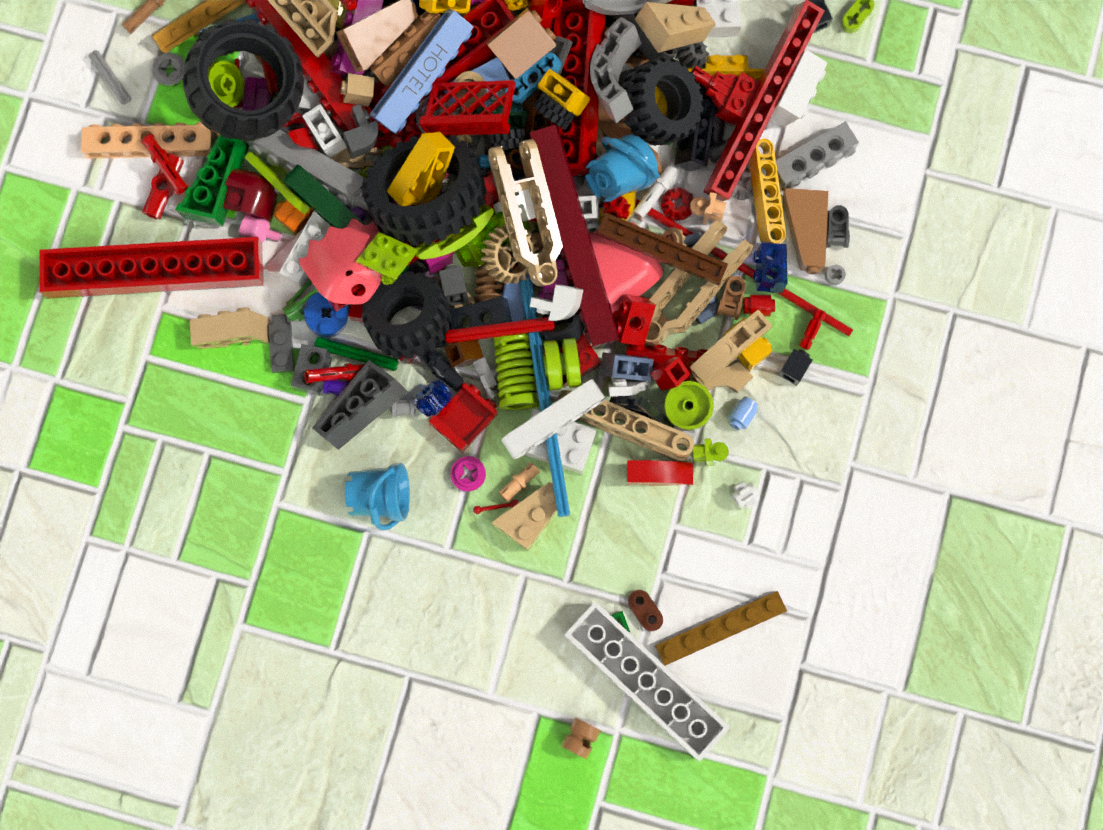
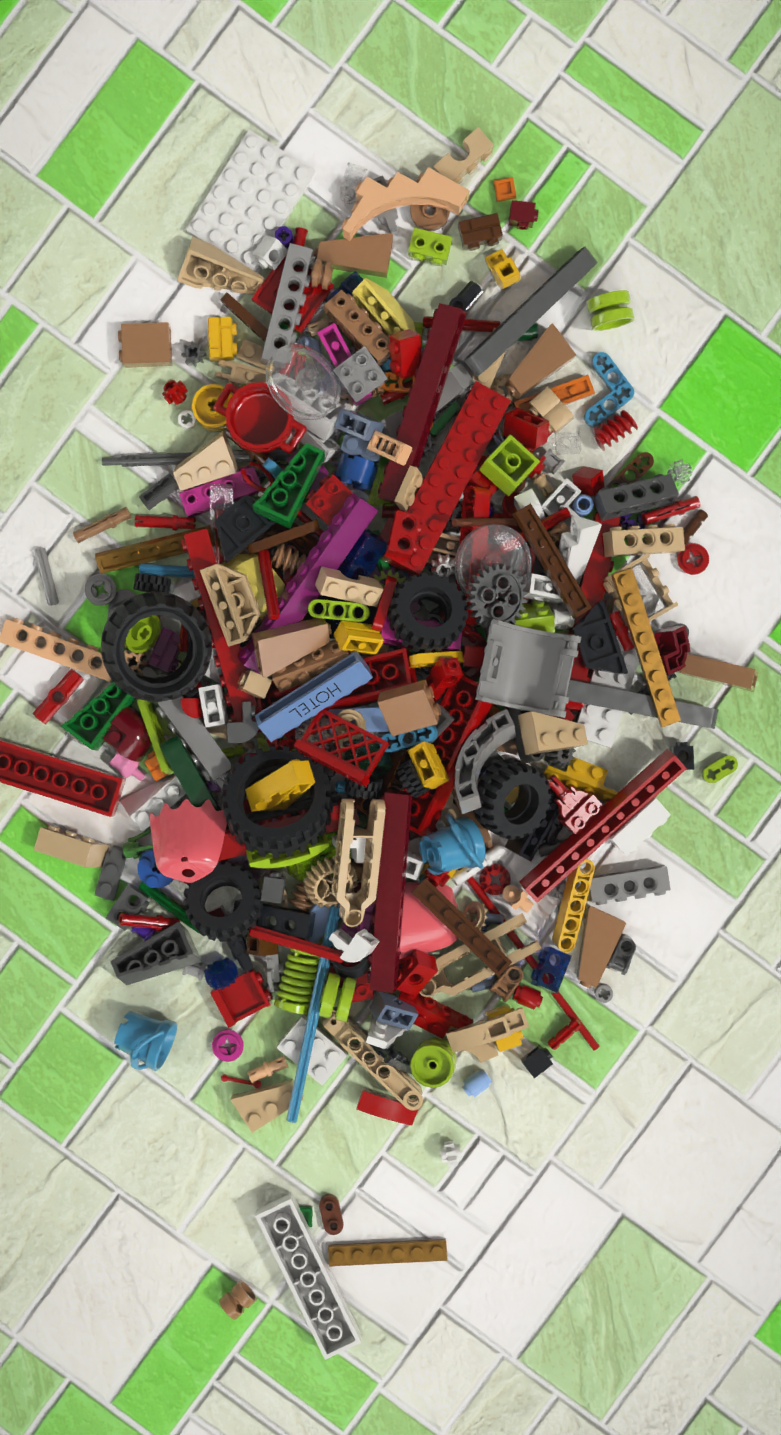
camera: 20 degrees right, 10 degrees up
red pin [141,134,188,195] -> none
lime hinge [356,232,418,285] -> none
white beam [501,379,606,459] -> none
red brick [650,356,690,391] -> none
lime hips [693,438,729,467] -> none

